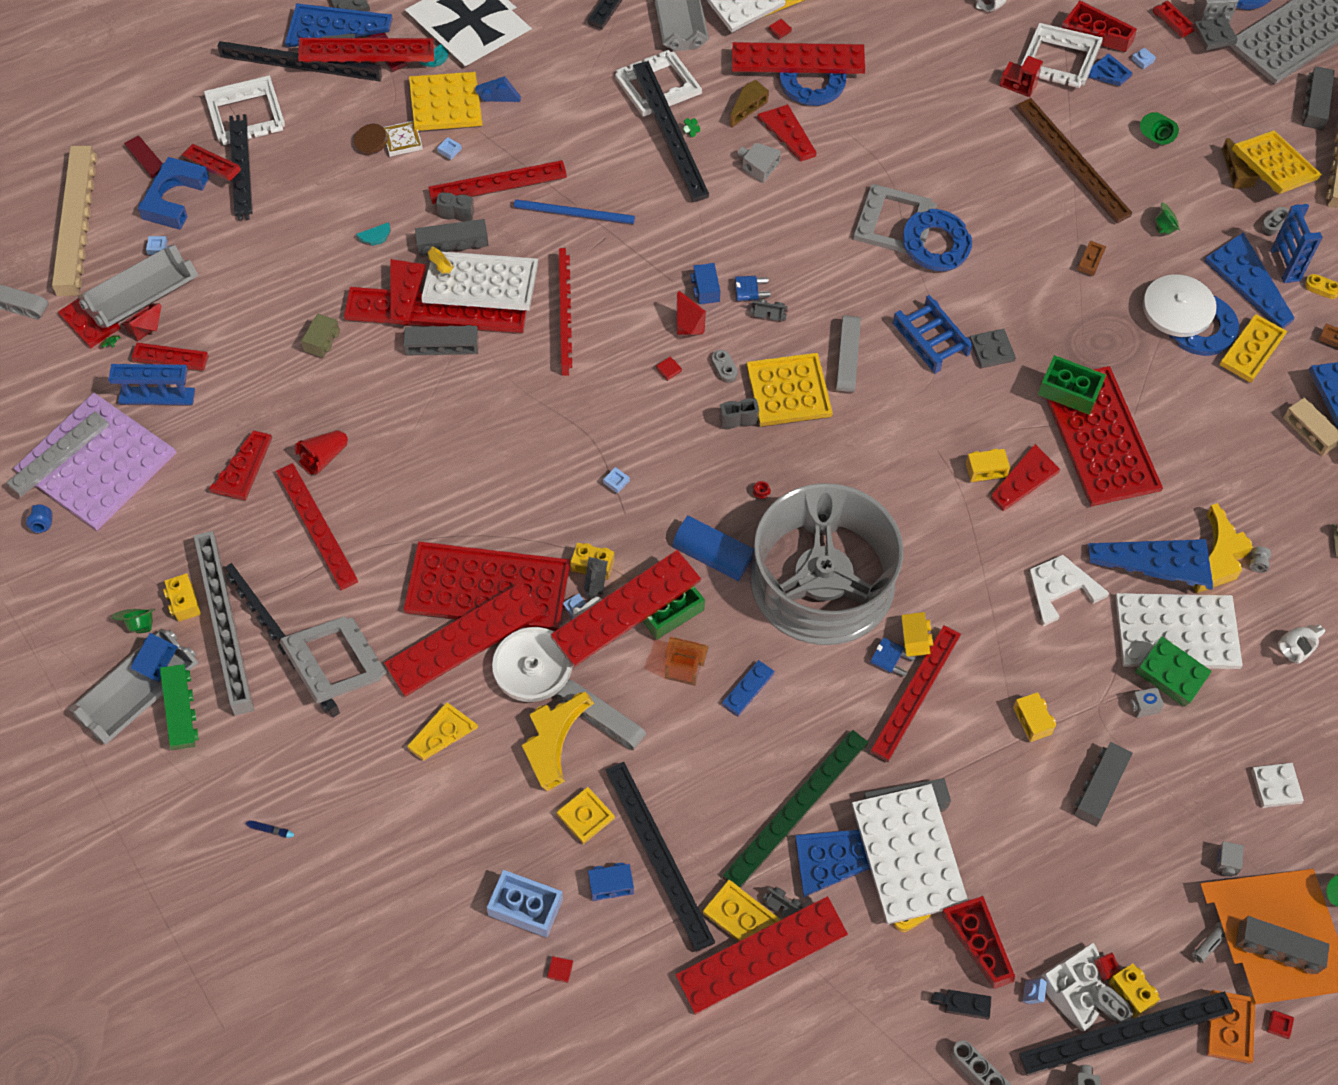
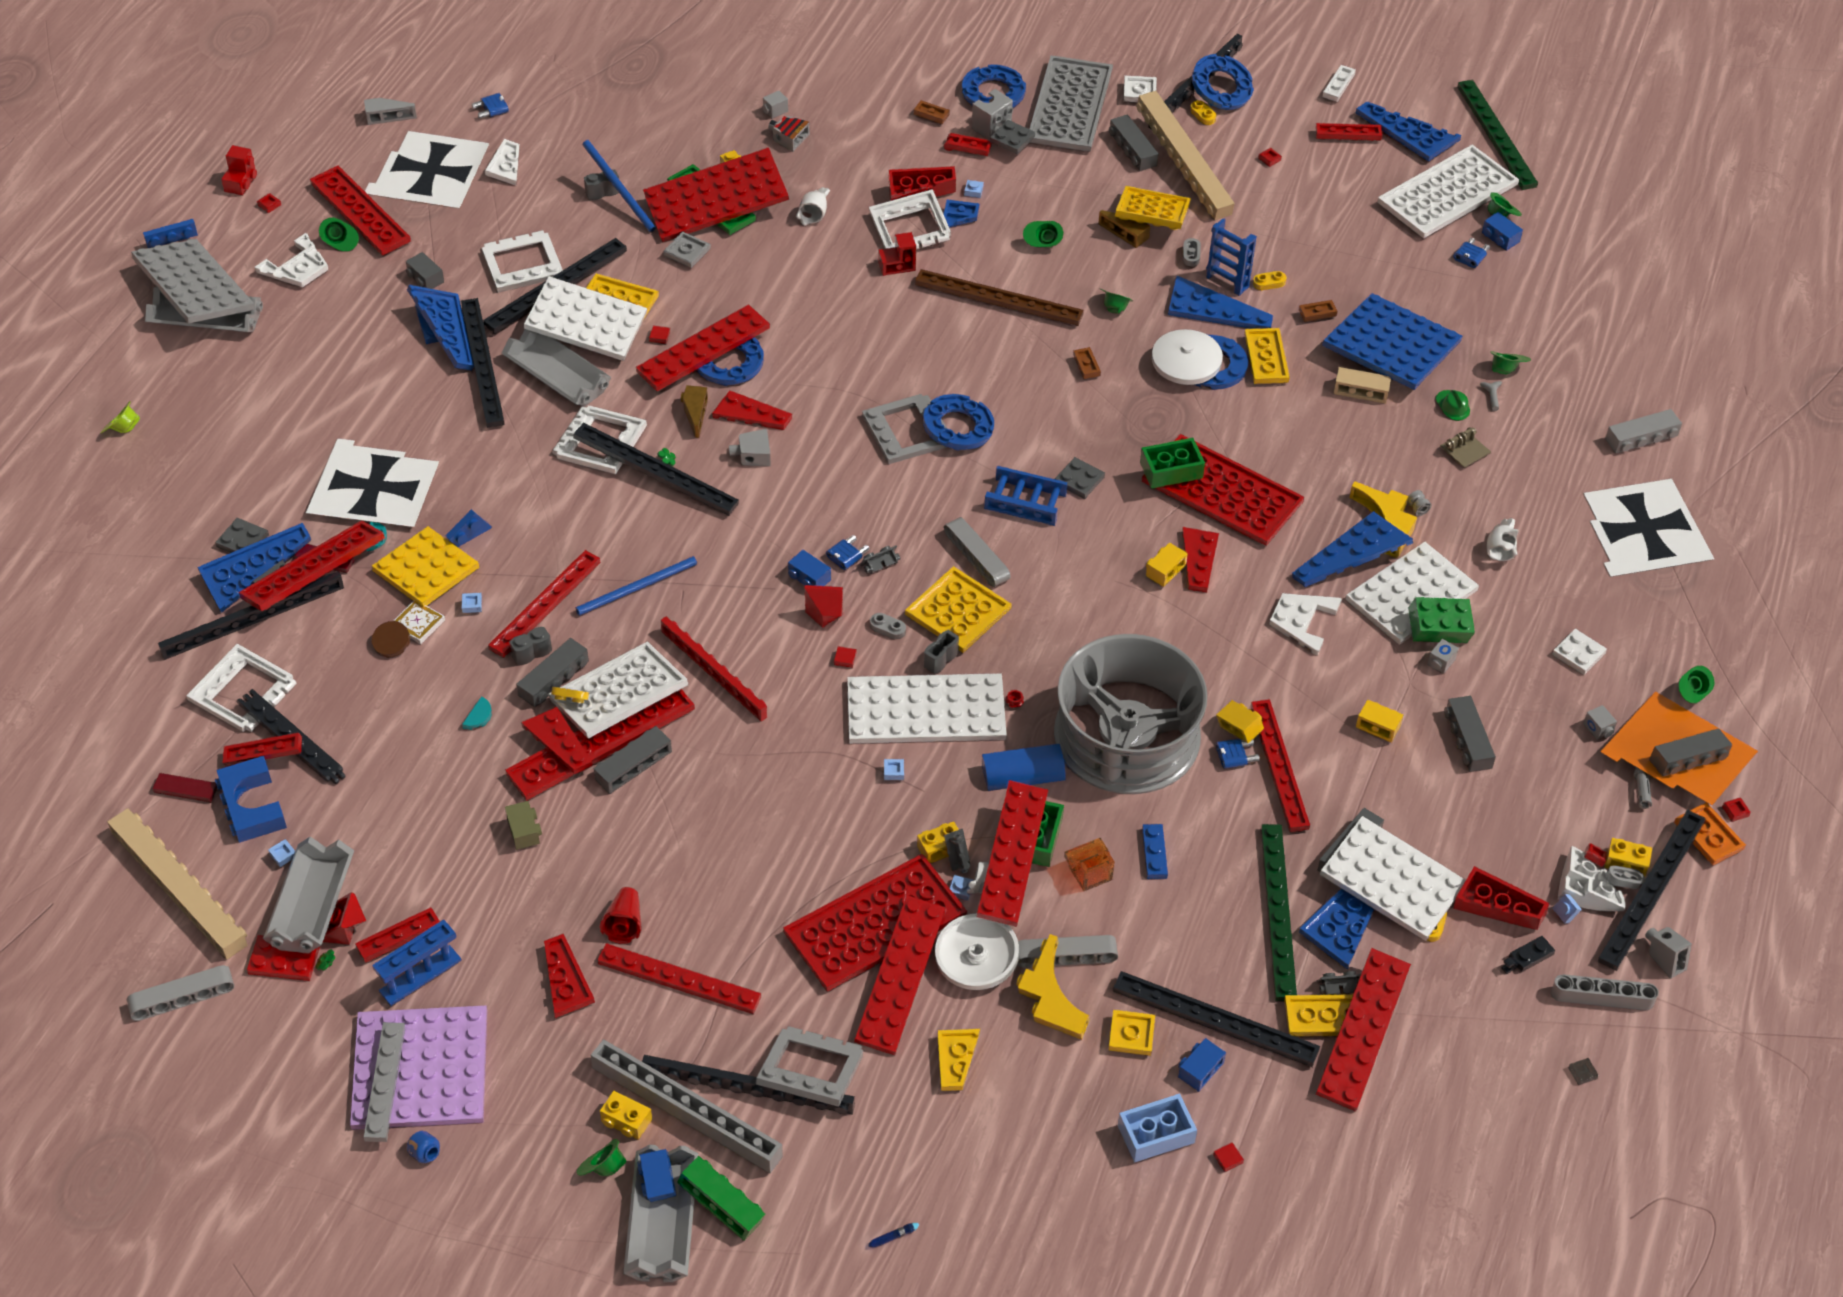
camera: 40 degrees left, 10 degrees down
none -> white plate [848,673,1007,744]

